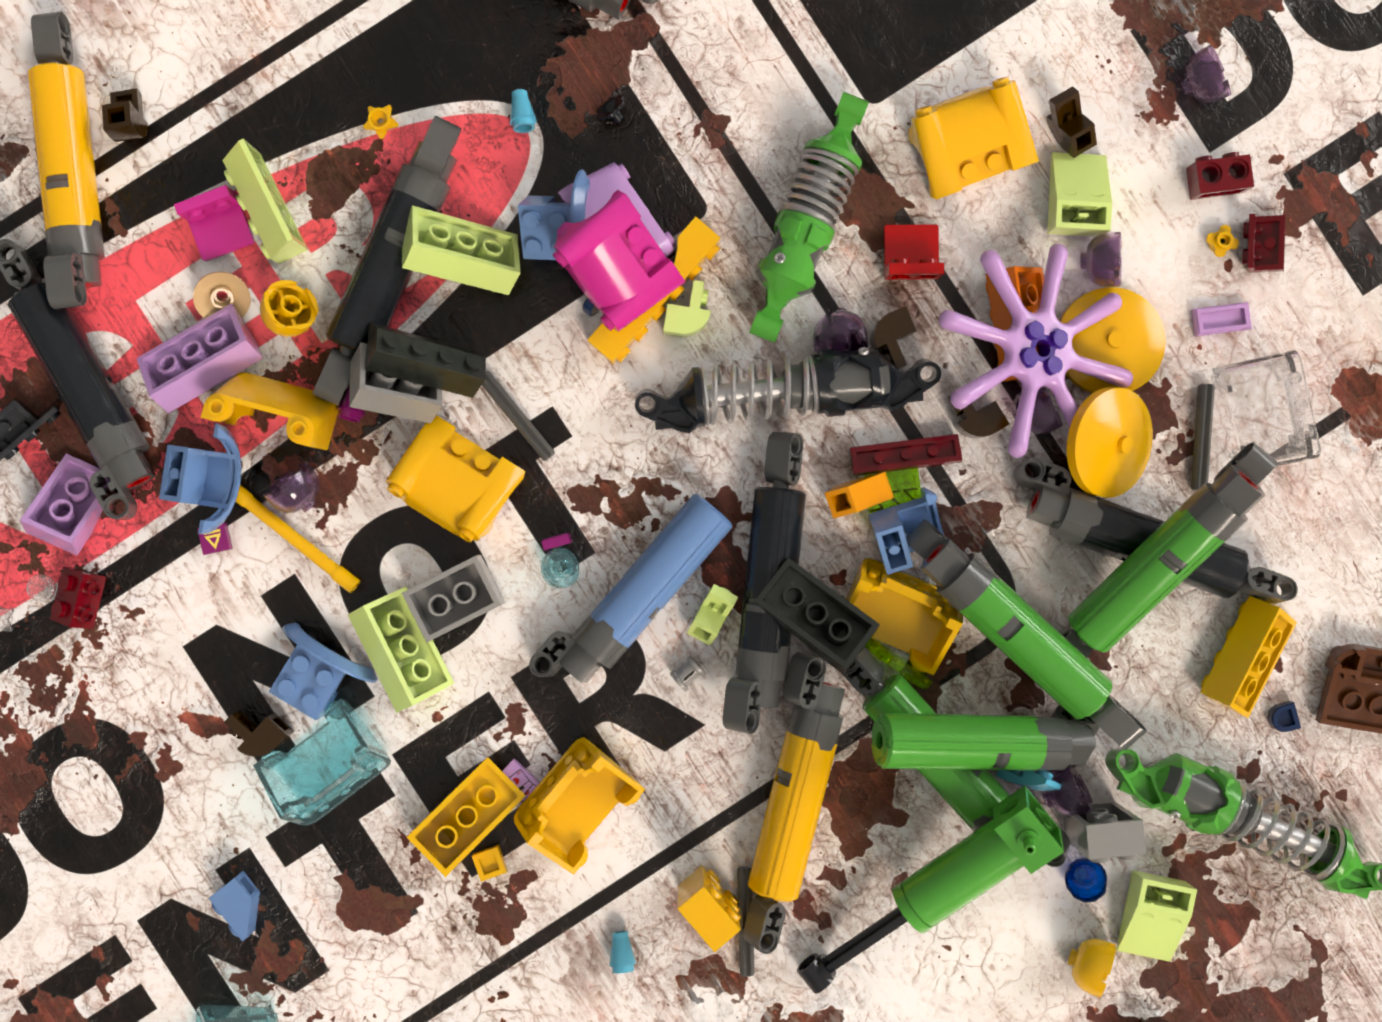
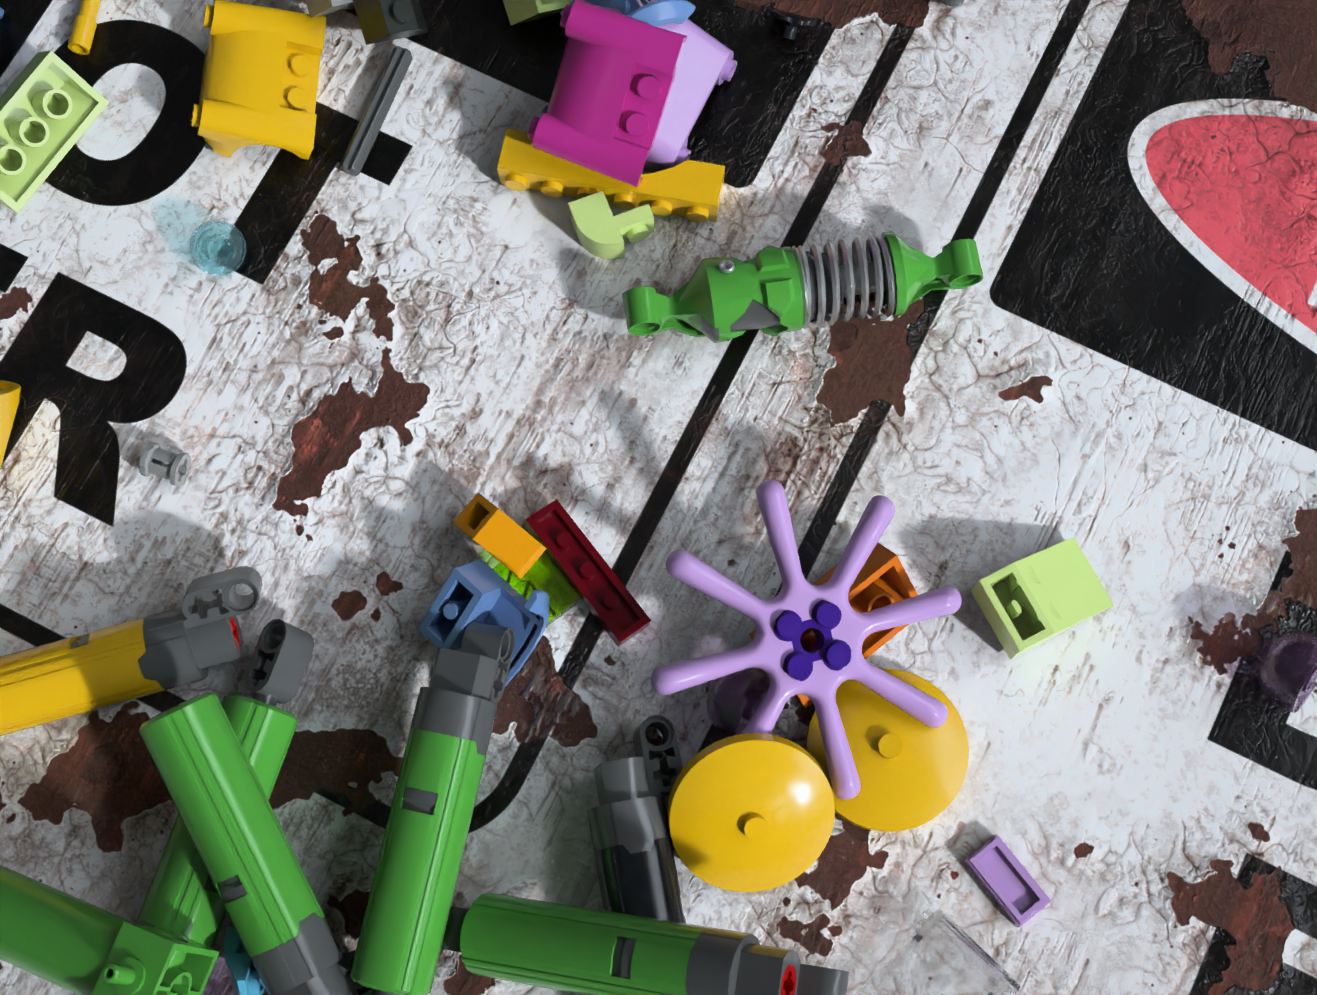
camera: 60 degrees right, 15 degrees down
light grey brick [402,555,505,642] -> none
medium blue piece [529,494,732,683] -> none
magenta tile [541,533,573,551] -> none
piece [635,347,941,433] -> none
yellowish green brick [686,584,738,646] -> none
piece [722,432,806,734] -> none
pearl dark grey slope [754,558,880,675] -> none
clear purple cylinder [813,308,868,353] -> none
yellow windscreen [846,558,963,675] -> none
clear neon green tile [865,638,932,689] -> none
dark brown brick [870,306,916,369] -> none
red bracket [884,224,944,280] -> none
yellow piece [908,76,1039,200] -> none
dark brown brick [948,395,1010,438] -> none
dark brown brick [1046,86,1097,158] -> none
cylinder [1080,232,1122,287] -> none
dark red brick [1186,152,1255,200] -> none
dark grey axle [1191,384,1215,491] -> none
yellow plate [1206,225,1239,257] -> none
dark red bracket [1242,214,1286,273] -> none

